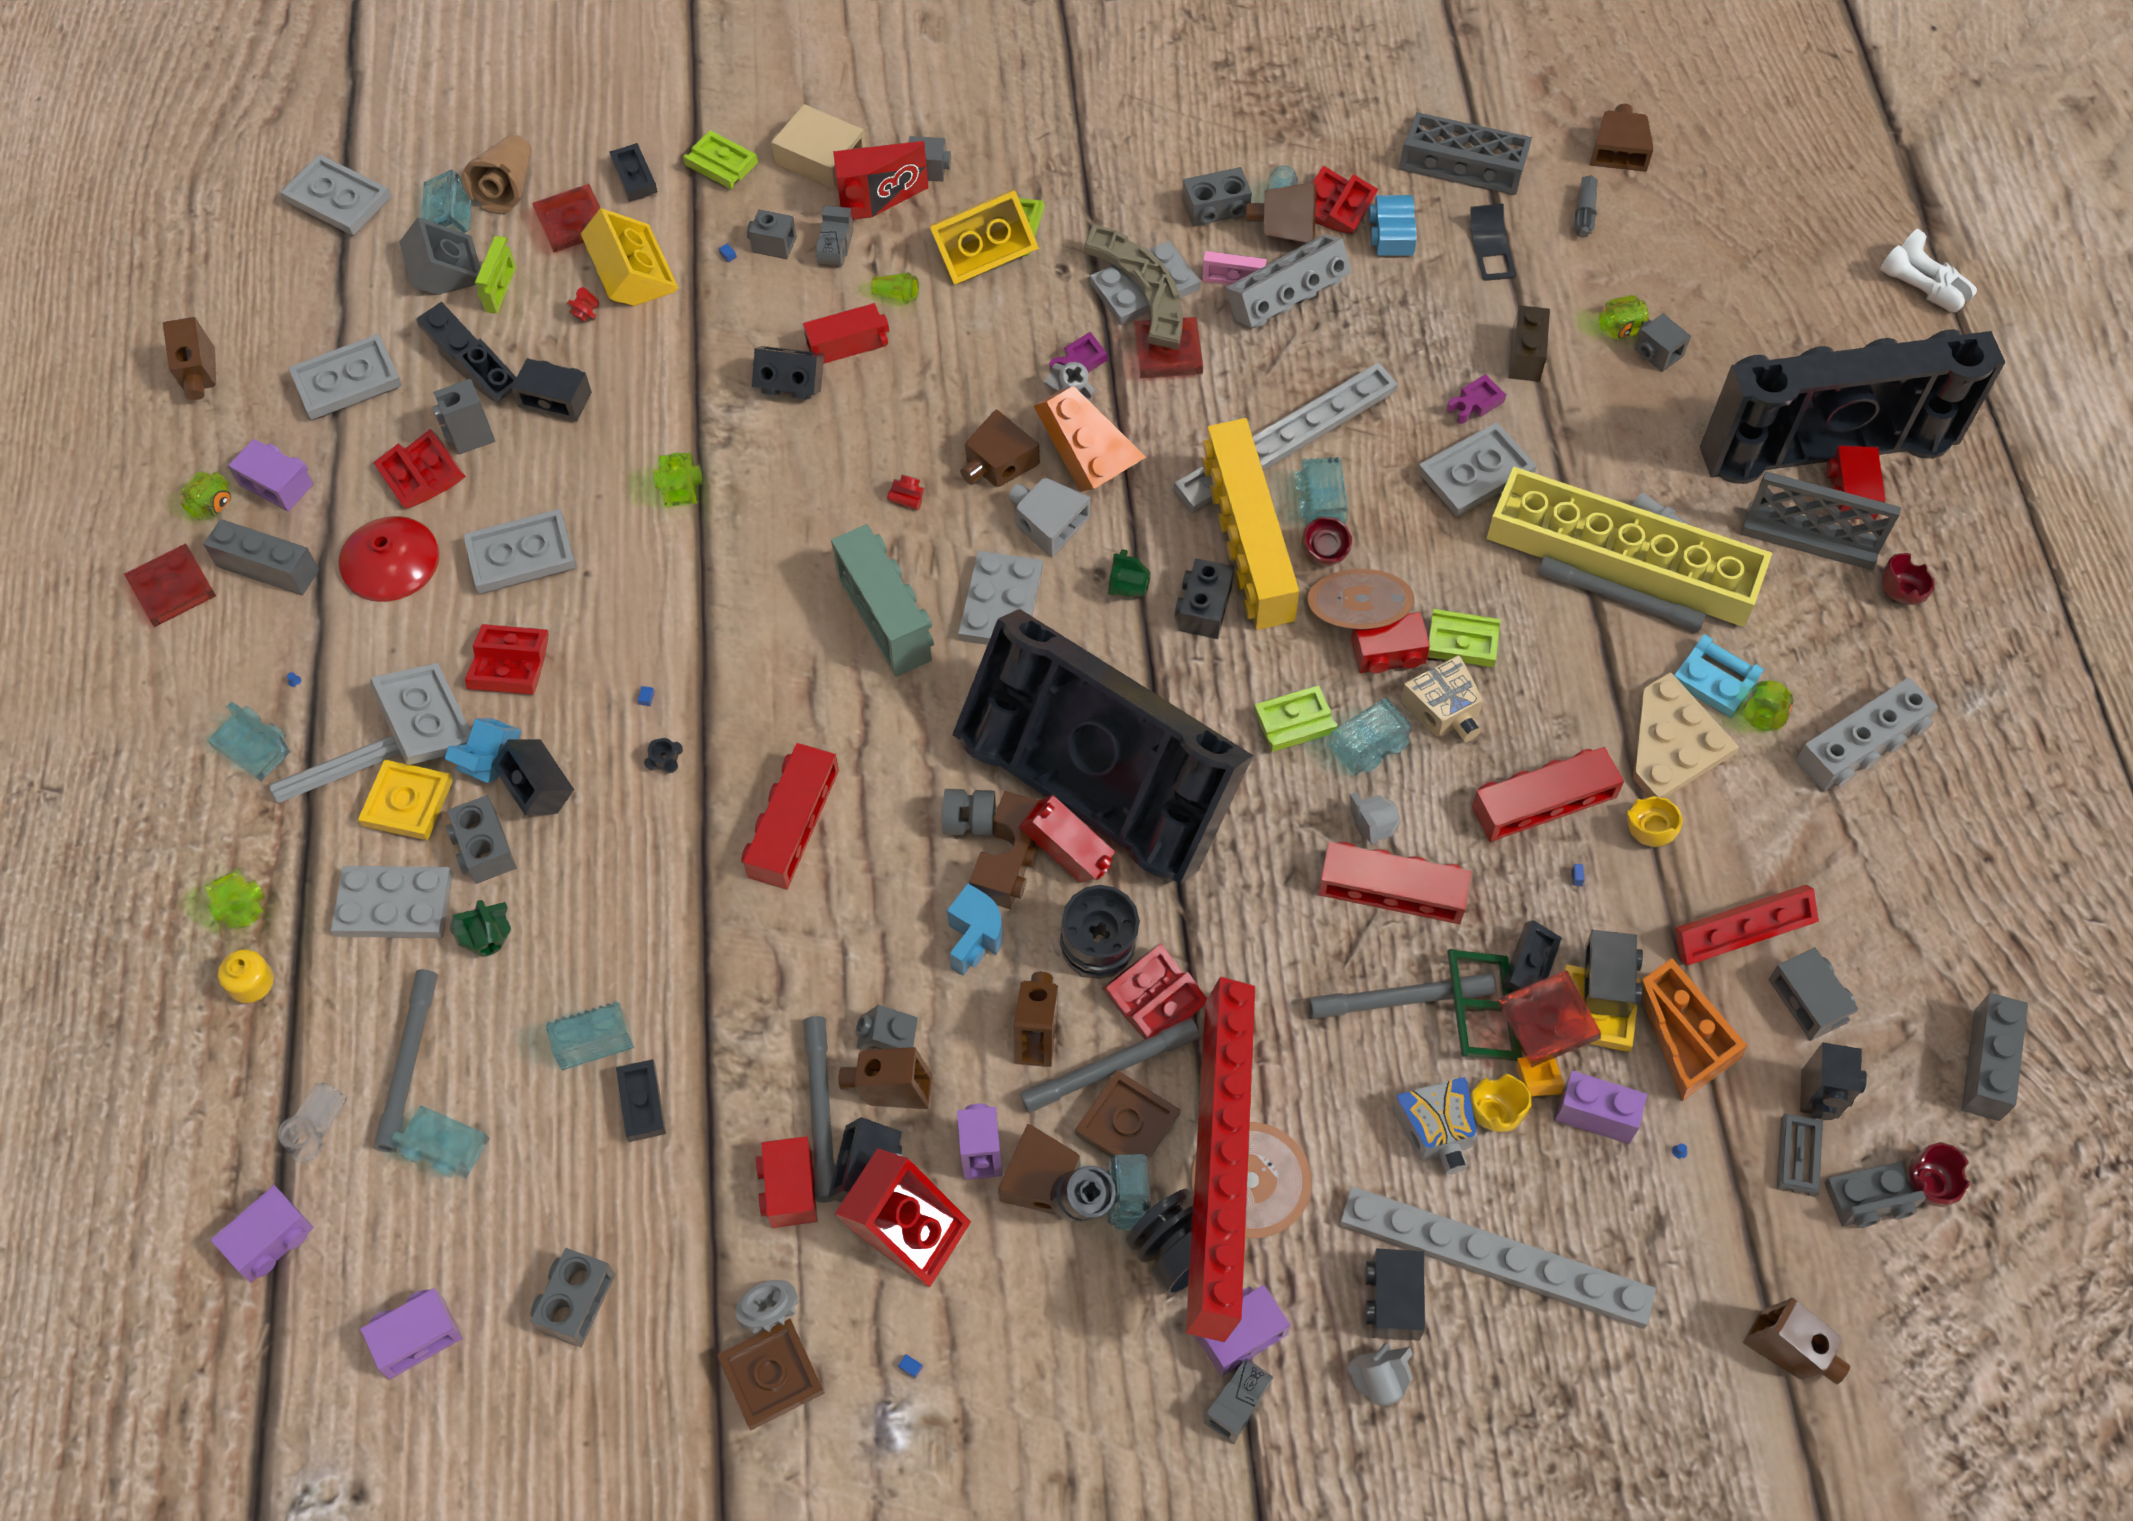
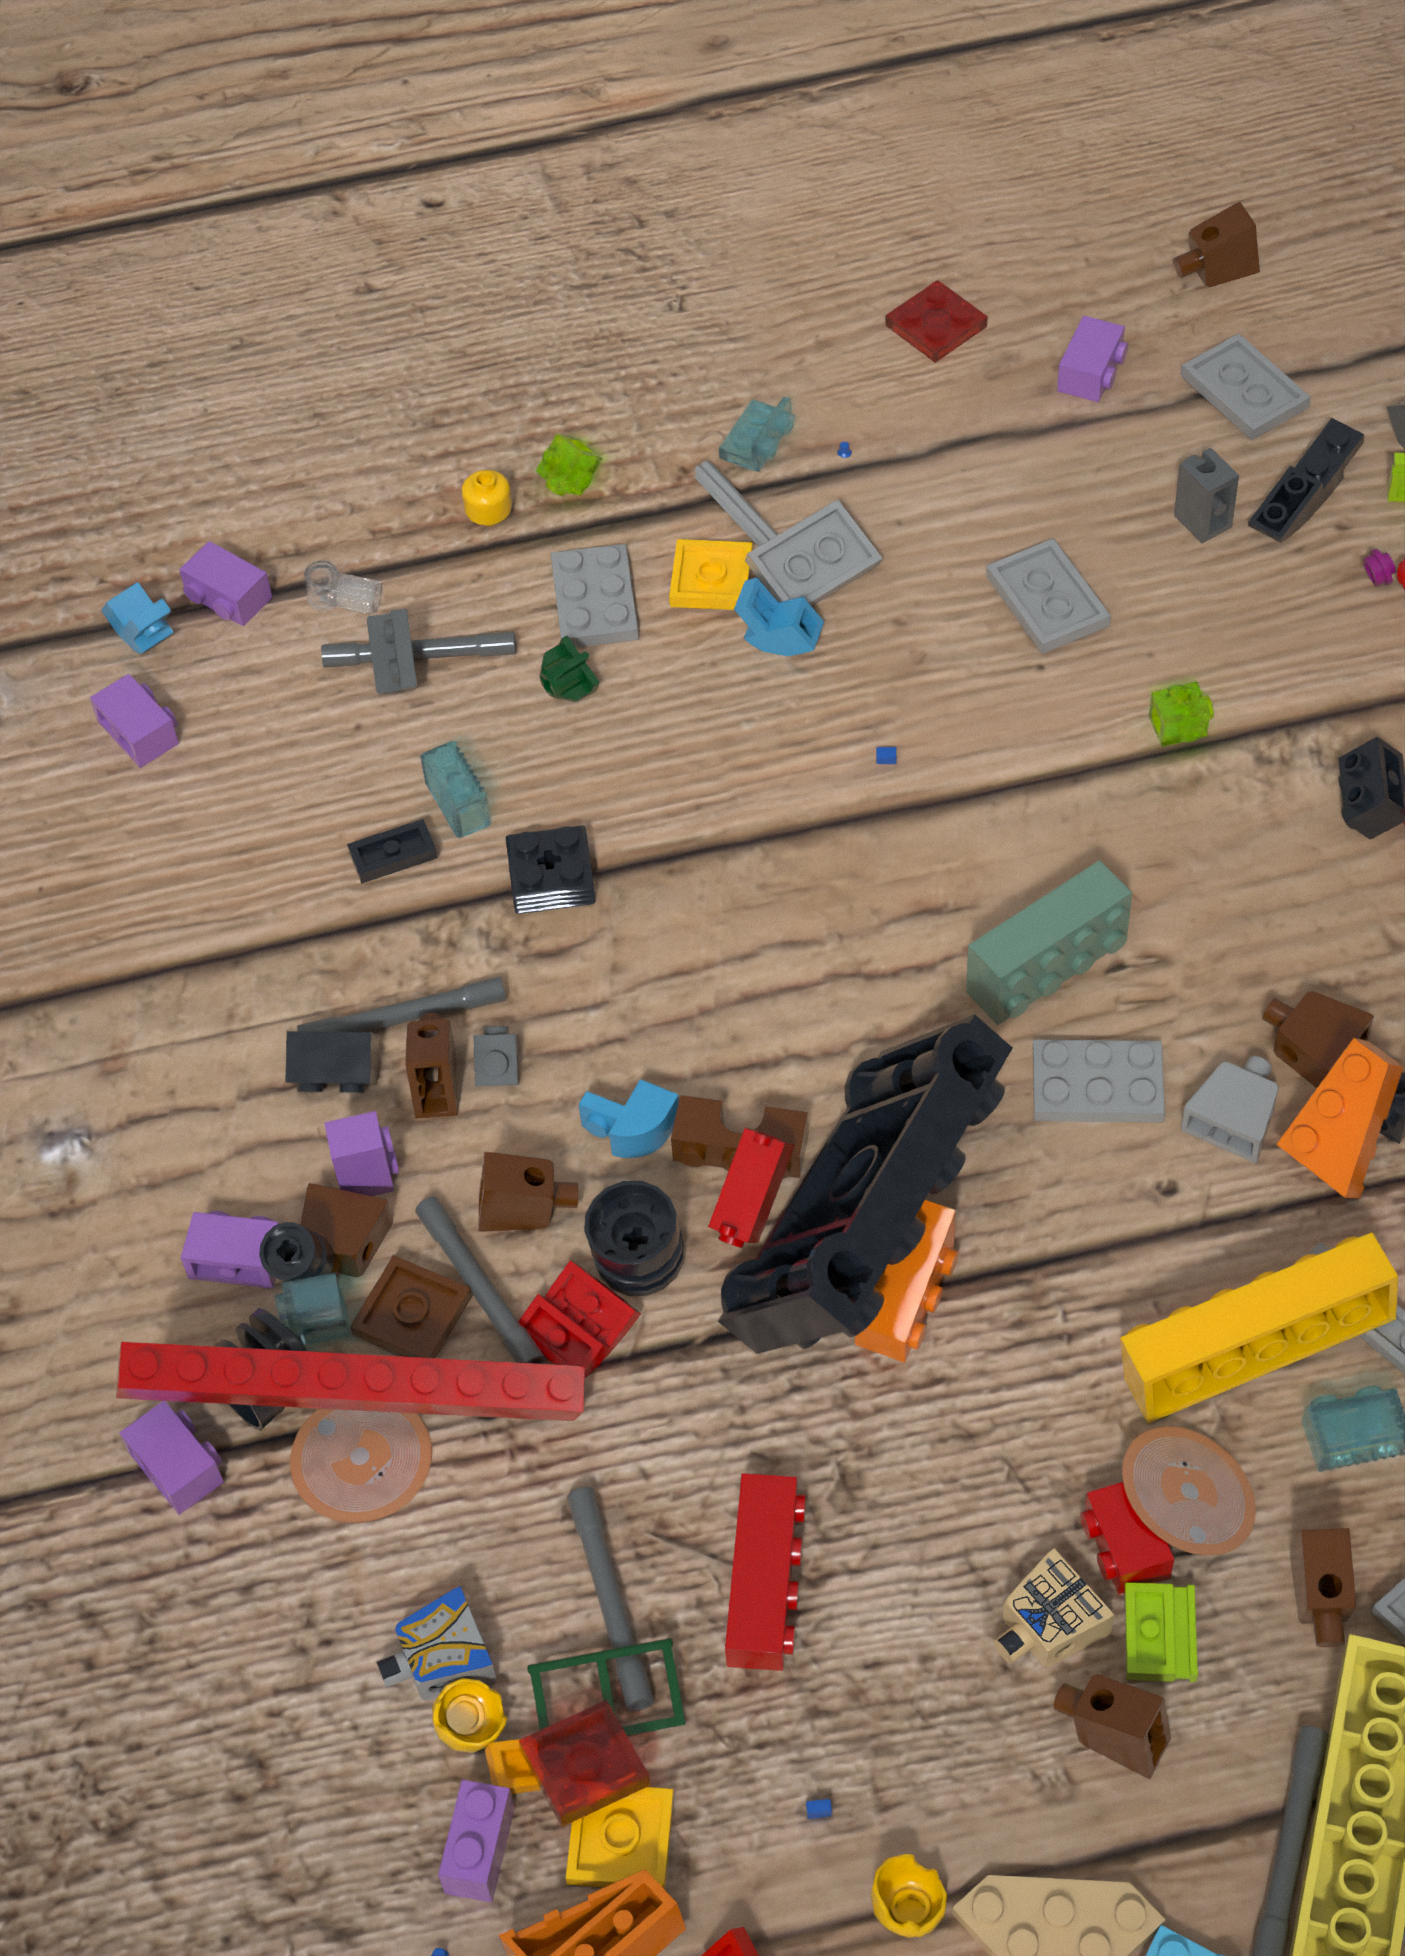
camera: 85 degrees right, 5 degrees down
clear neon green head [180,471,232,520] -> none
dark grey brick [203,519,319,596] -> none
red dish [338,516,440,602] -> none
red slope [374,429,466,509] -> none
clear light blue bracket [391,1105,490,1179] -> none
dark grey brick [445,795,517,884] -> none
red slope [465,624,549,695] -> none
black brick [492,739,575,815] -> none
black brick [511,358,592,421] -> none
dark grey brick [530,1248,616,1348] -> none
black plate [644,738,683,773] -> none
reddish brown plate [717,1318,824,1431] -> none
light grey gear [736,1280,799,1334] -> none
red brick [741,743,839,890] -> none
red brick [756,1136,818,1228] -> none
red slope [835,1148,971,1287] -> none
red plate [887,474,925,510] -> none
blue piece [898,1354,923,1379] -> none
dark grey wheel [942,788,996,836] -> none
dark green piece [1108,549,1151,598] -> none
black brick [1174,558,1235,639] -> none
dark grey leg [1204,1358,1273,1444] -> none
lime plate [1254,685,1337,752] -> none
dark red hair [1301,516,1352,567] -> none
clear light blue brick [1328,697,1412,776] -> none
light grey plate [1339,1186,1656,1329] -> none
light grey piece [1347,1343,1413,1406] -> none
light grey piece [1350,792,1400,844] -> none
black brick [1365,1248,1425,1341] -> none
brick [1472,747,1624,842] -> none
black plate [1503,920,1562,1003] -> none
black brick [1583,929,1643,1018] -> none
none -> dark azure brick [101,582,174,654]
none -> medium lavender brick [181,1211,279,1289]
none -> dark grey bracket [367,609,417,694]
none -> black brick [505,825,596,914]
none -> reddish brown torso [1054,1674,1171,1779]
none -> reddish brown torso [1290,1528,1356,1647]
none -> magenta plate [1363,548,1396,586]

